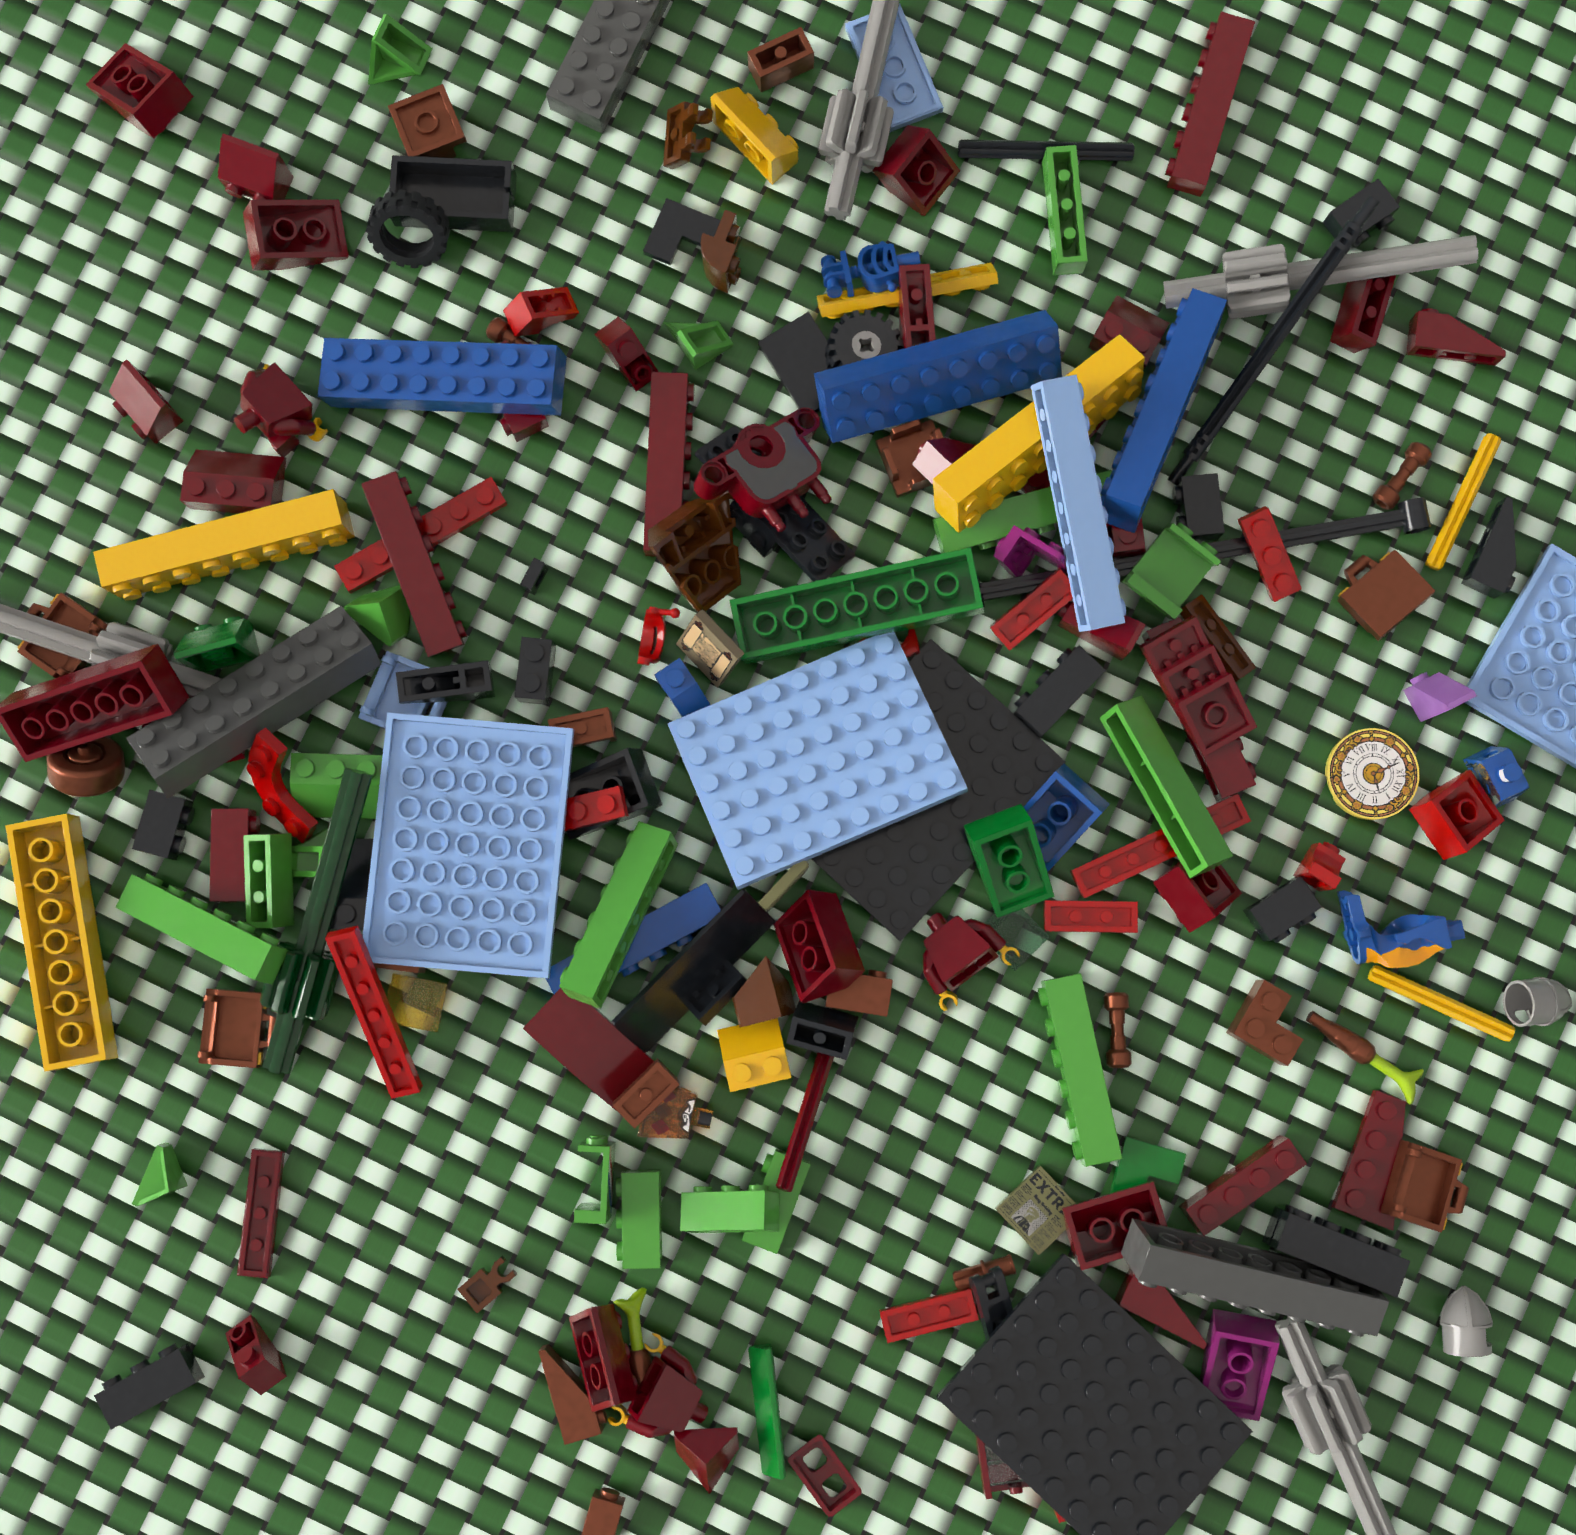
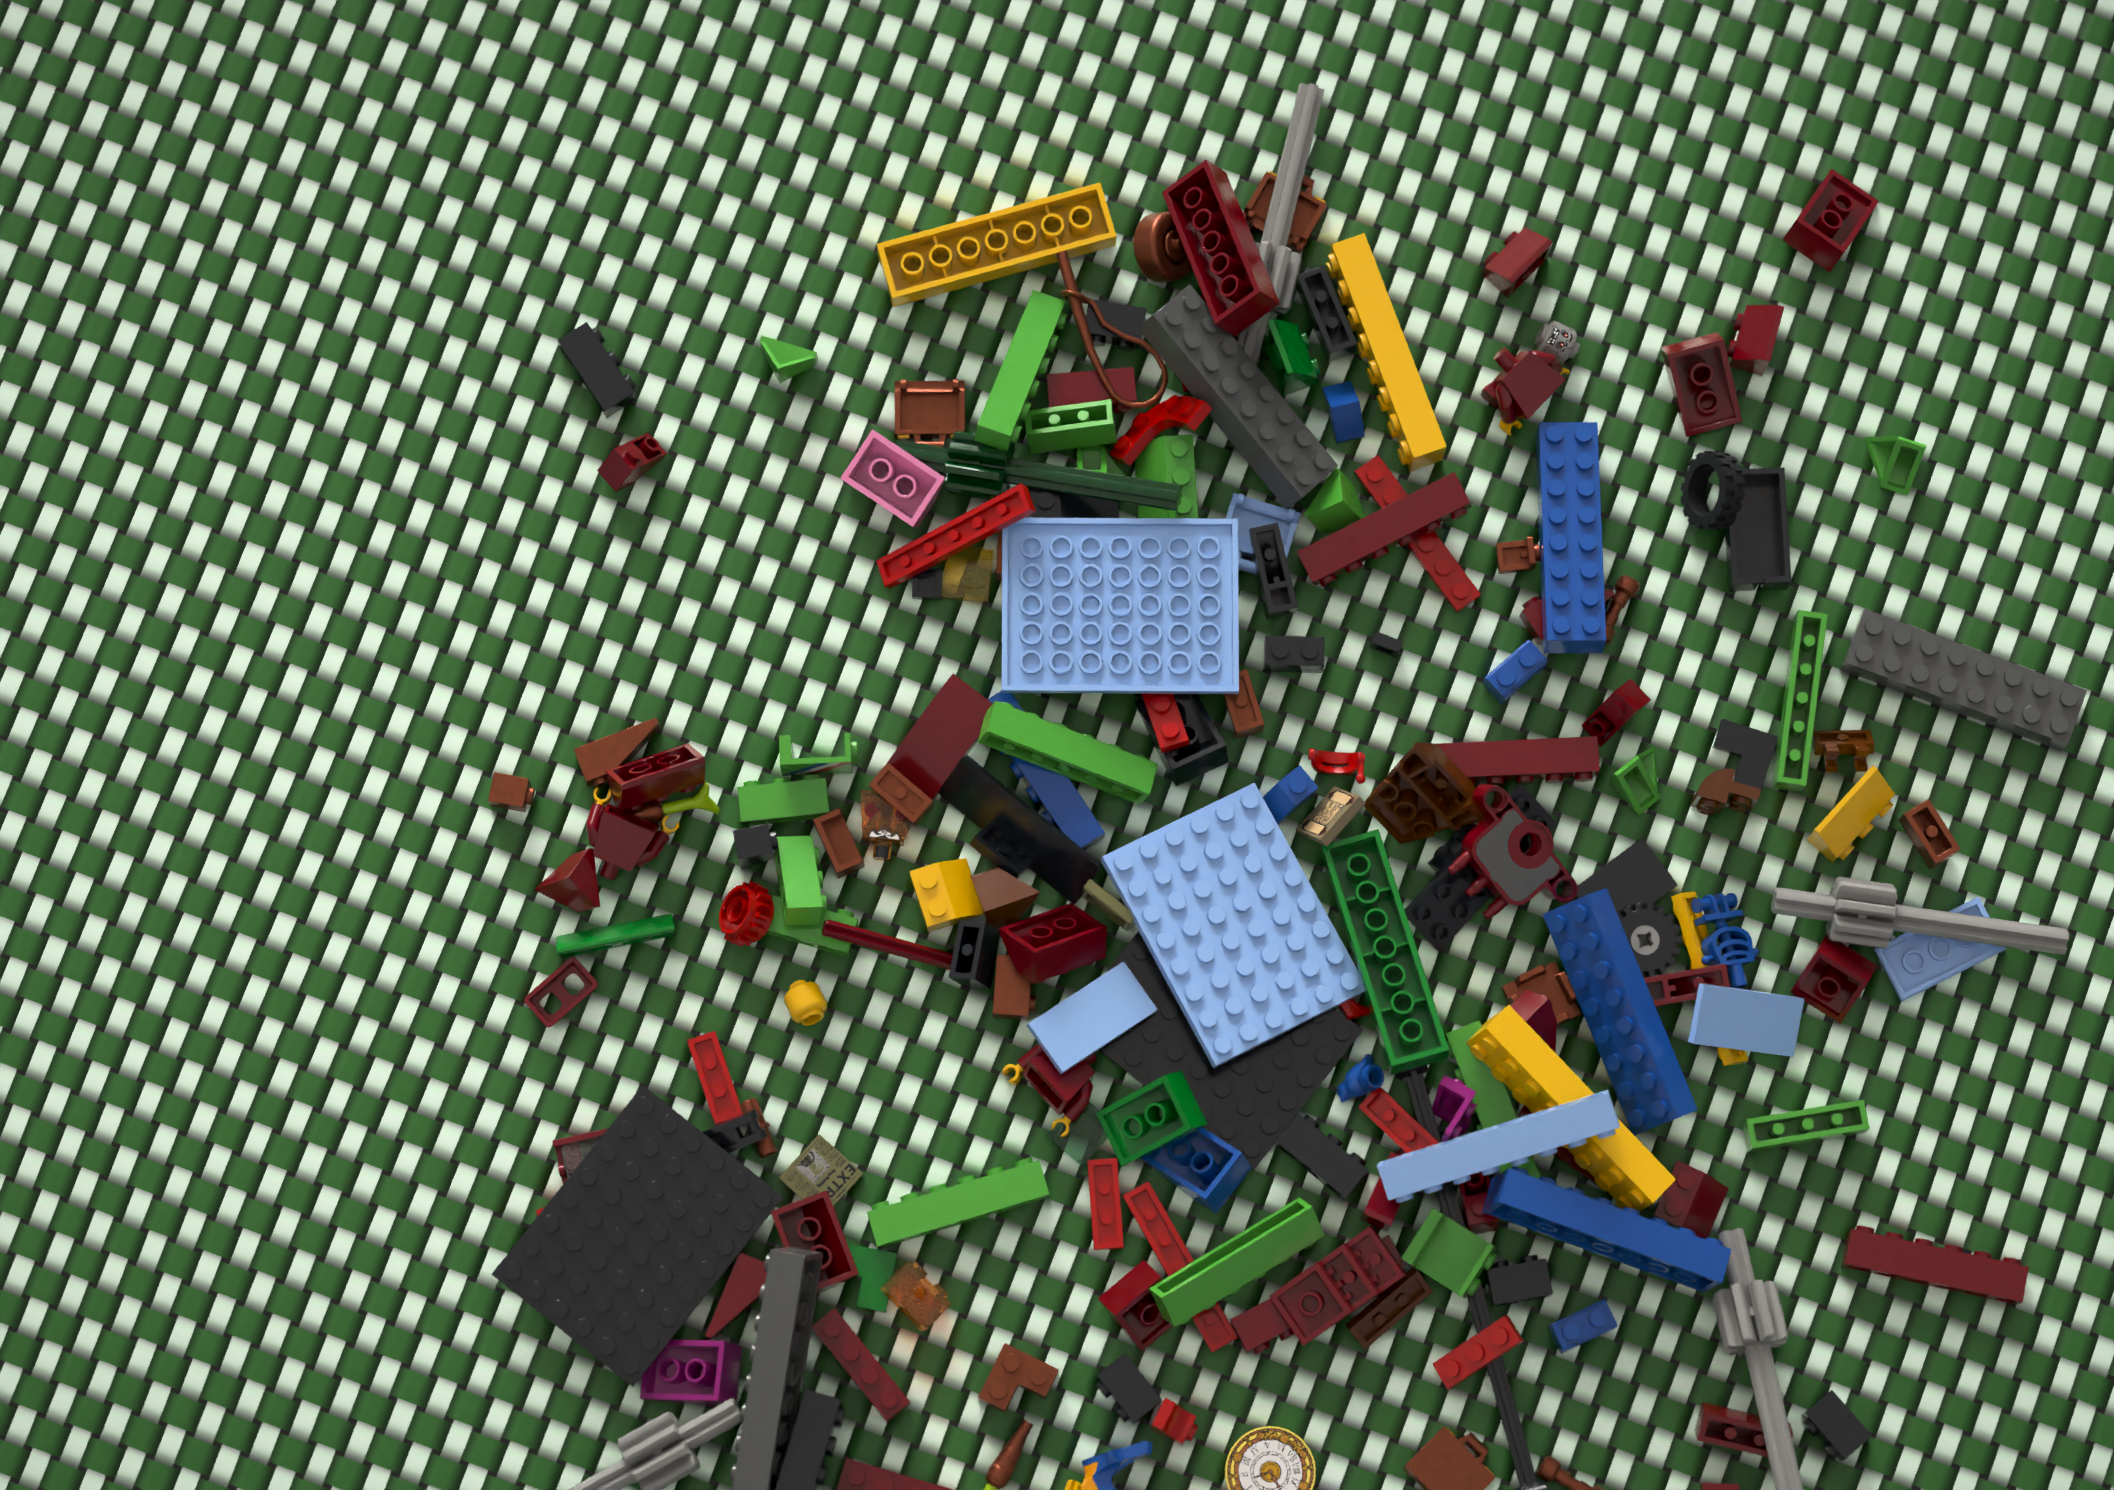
camera: 80 degrees right, 5 degrees down
dark red slope [180,449,287,513] -> none
dark red tile [237,1148,285,1278] -> none
copper panel [388,84,467,158] -> none
reddish brown plate [457,1255,517,1313] -> none
red arch [503,287,579,337] -> none
black axle [958,140,1135,161] -> none
copper piece [1104,992,1132,1068] -> none
black axle [1167,196,1380,486] -> none
none -> red gear [719,881,774,947]
none -> black slope [733,824,779,869]
none -> yellow head [784,980,827,1026]
none -> copper panel [813,808,865,879]
none -> bright pink slope [840,429,946,528]
none -> clear orange brick [879,1262,951,1331]
none -> black tile [912,569,943,600]
none -> light blue tile [1027,961,1158,1075]
none -> copper piece [1056,251,1168,408]
none -> black brick [1296,265,1357,363]
none -> blue slope [1322,381,1365,444]
none -> blue animal [1336,1054,1384,1102]
none -> blue brick [1482,639,1548,705]
none -> copper bracket [1495,536,1540,574]
none -> light grey head [1534,321,1580,364]
none -> blue brick [1548,1299,1618,1354]
none -> light blue tile [1688,983,1804,1057]
none -> bright green brick [1772,610,1828,792]

